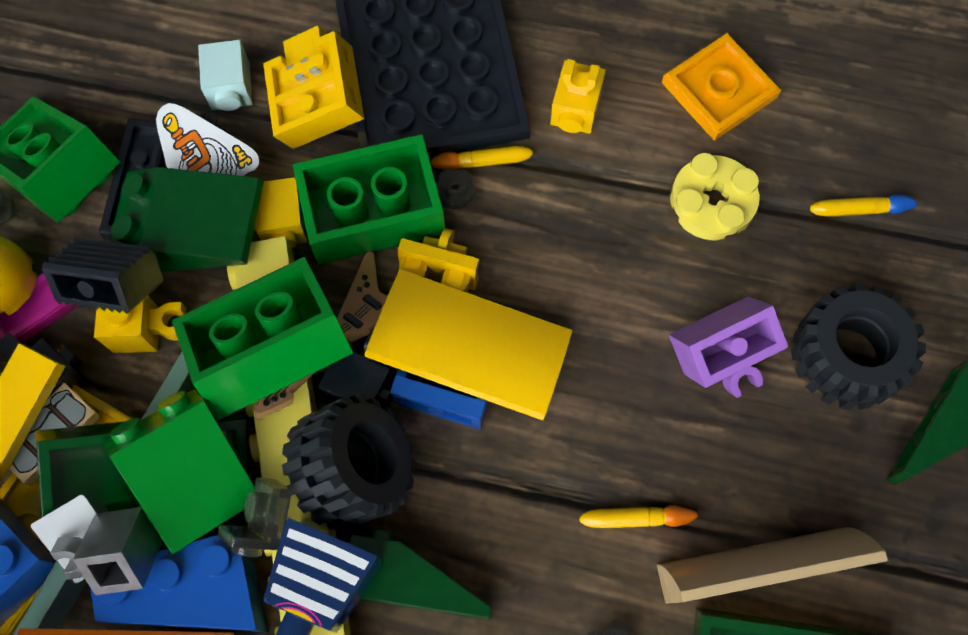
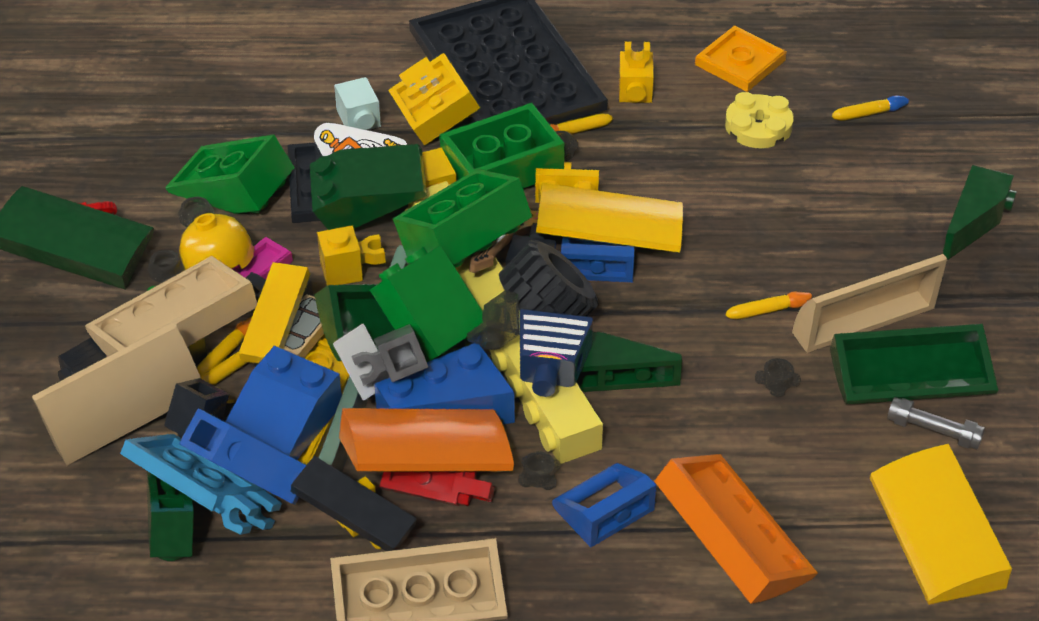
camera: 15 degrees left, 25 degrees down
black brick [42,238,164,314] -> none
medium lavender brick [669,296,788,398] -> none
black tyre [791,283,926,410] -> none

